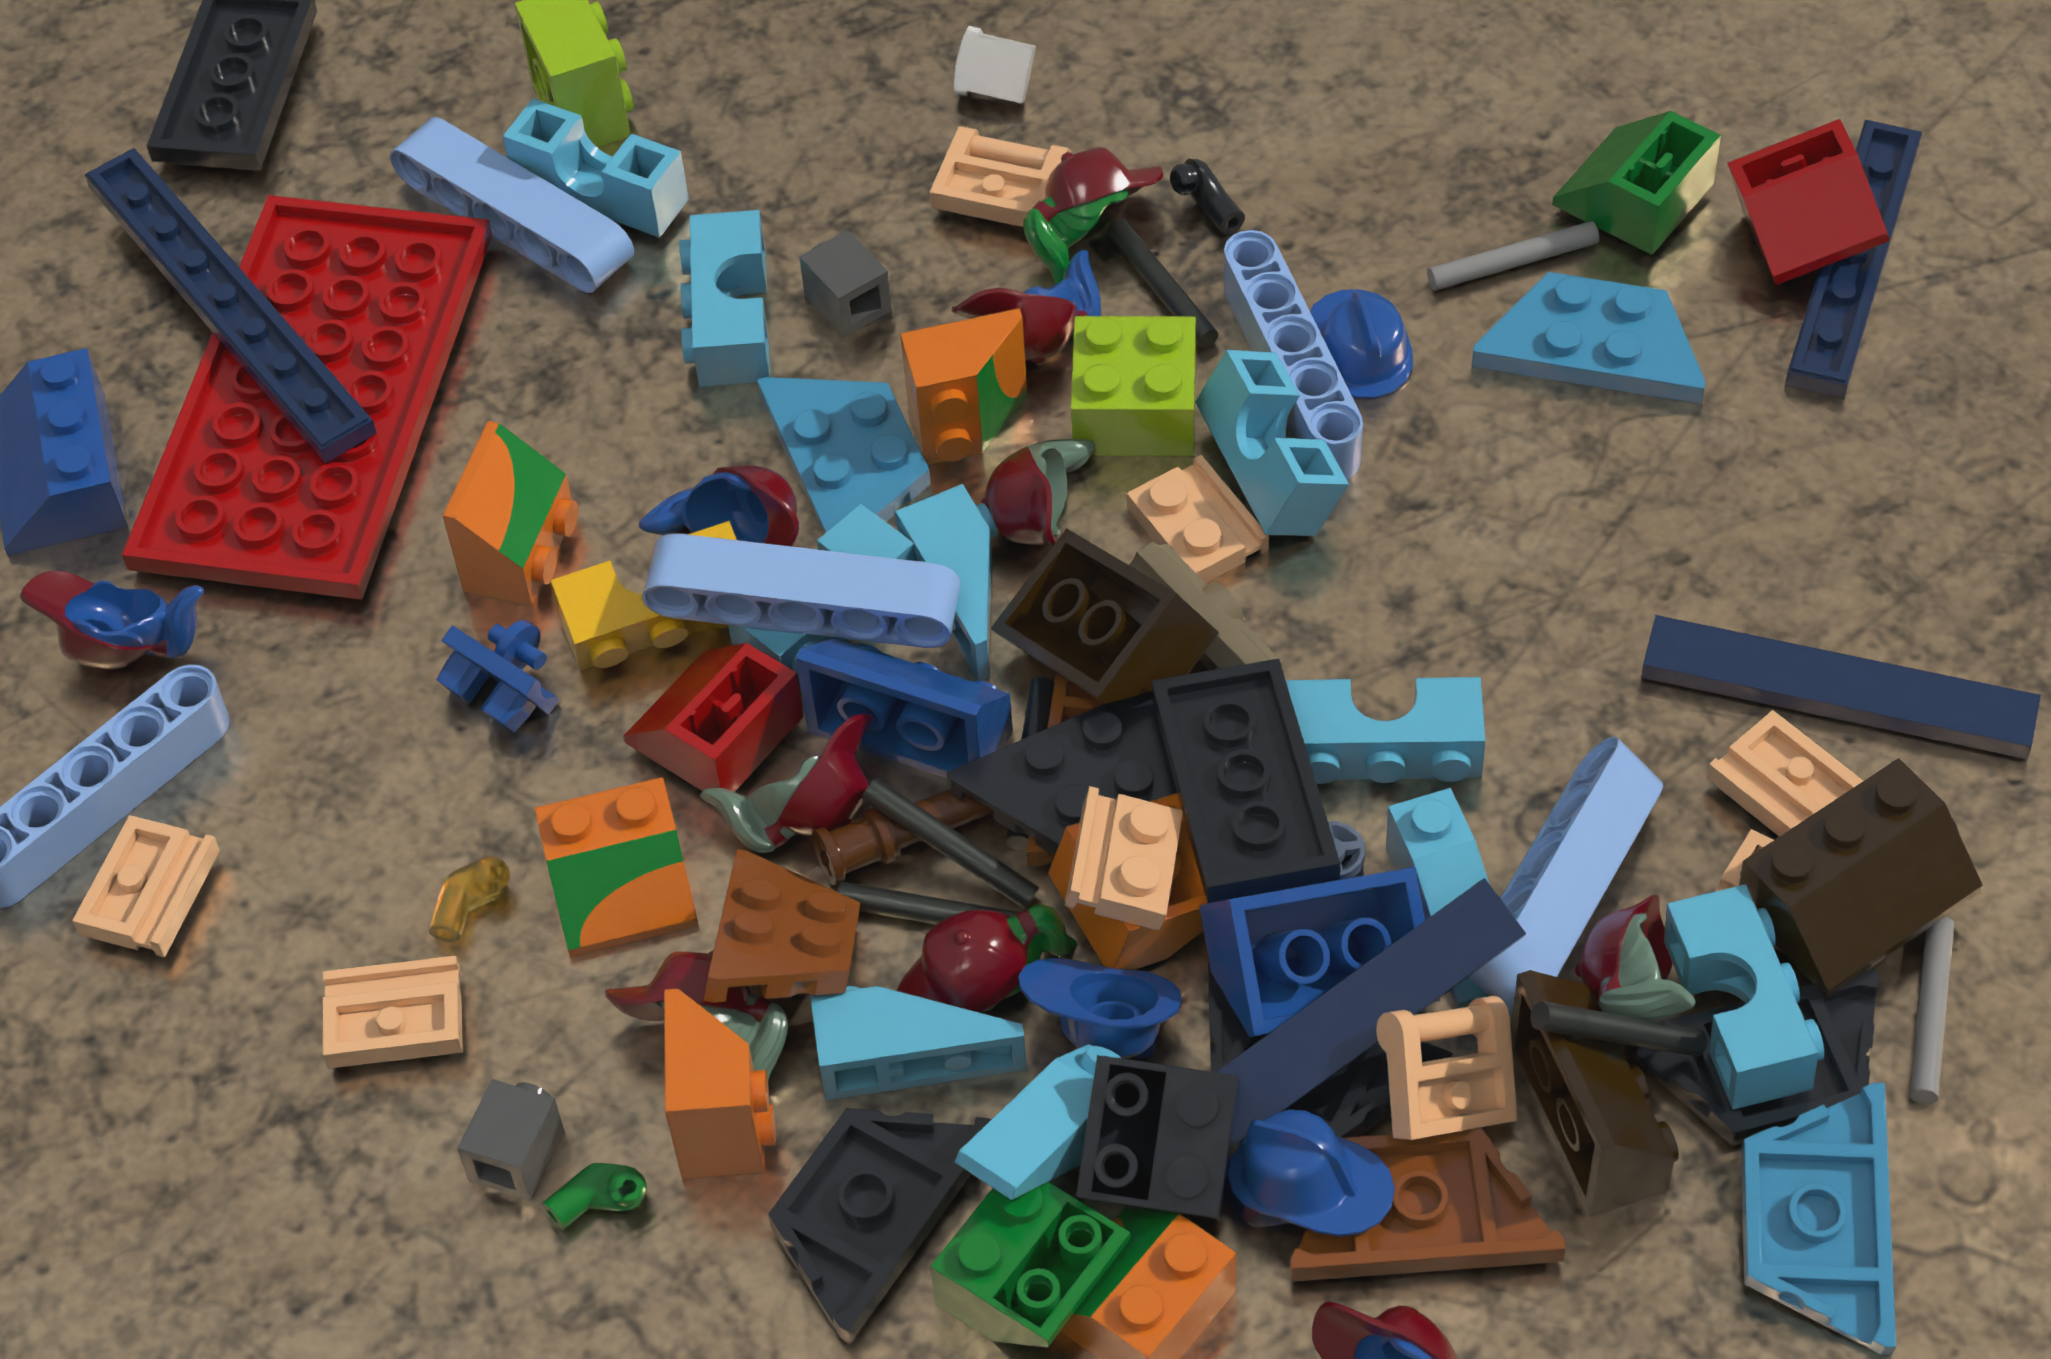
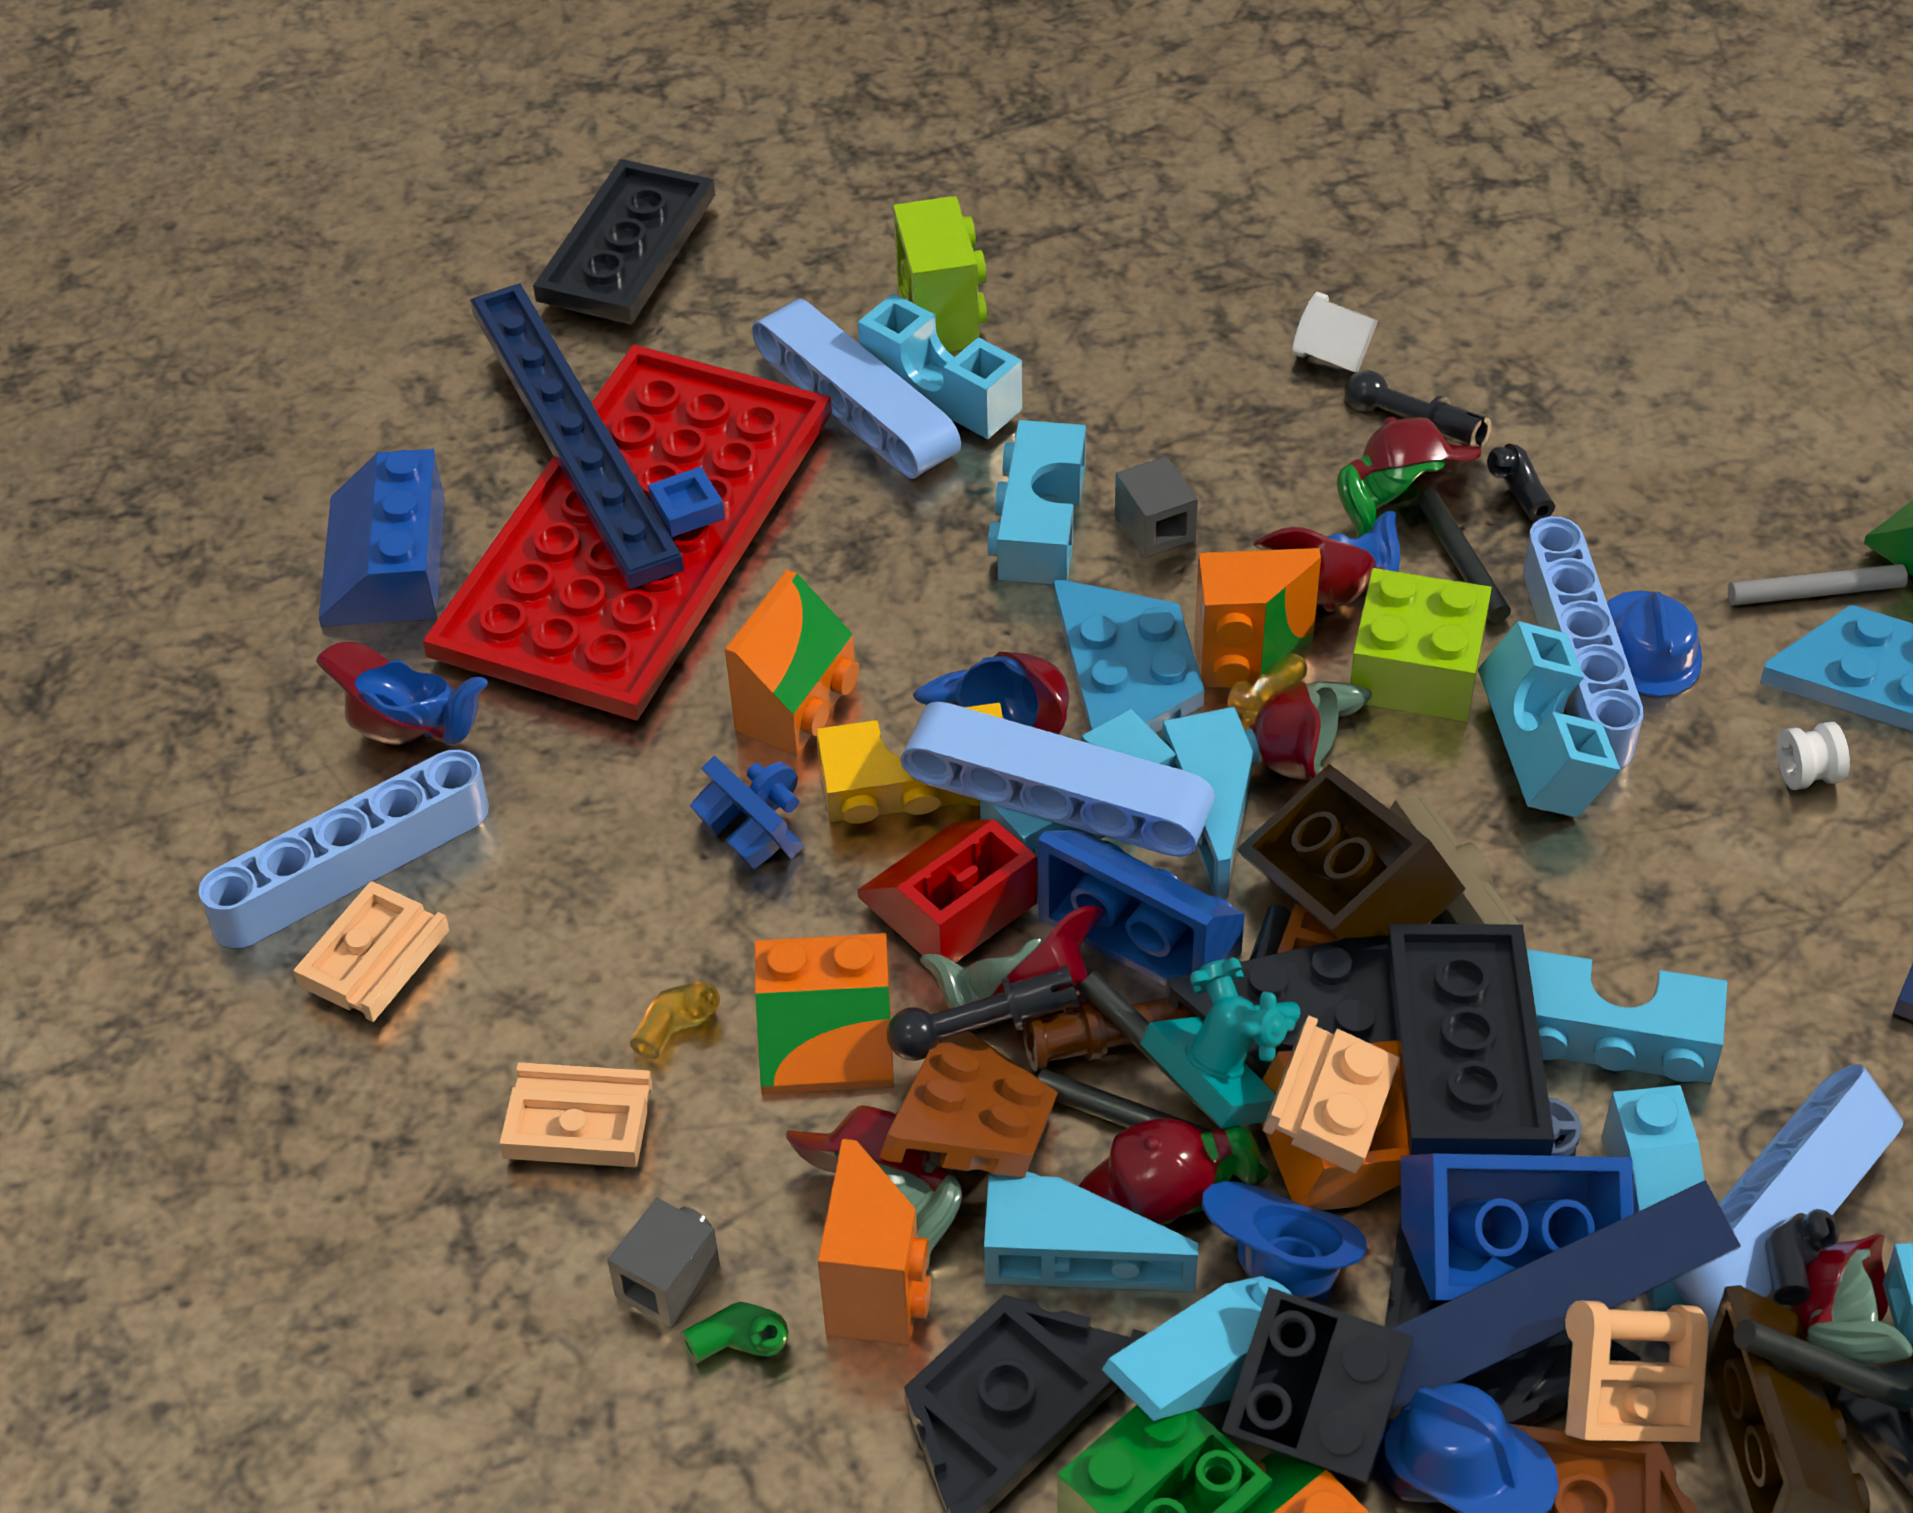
camera: 10 degrees right, 5 degrees down
light nougat plate [929,126,1071,227] -> none
light nougat plate [1126,455,1269,583] -> none
none -> blue plate [648,466,725,537]
none -> black pin [887,964,1080,1061]
none -> teal piece [1140,958,1300,1128]
none -> clear yellow arm [1227,653,1308,720]
none -> black pin [1345,370,1492,447]
none -> black arm [1765,1209,1840,1305]
none -> white wheel [1777,722,1850,790]

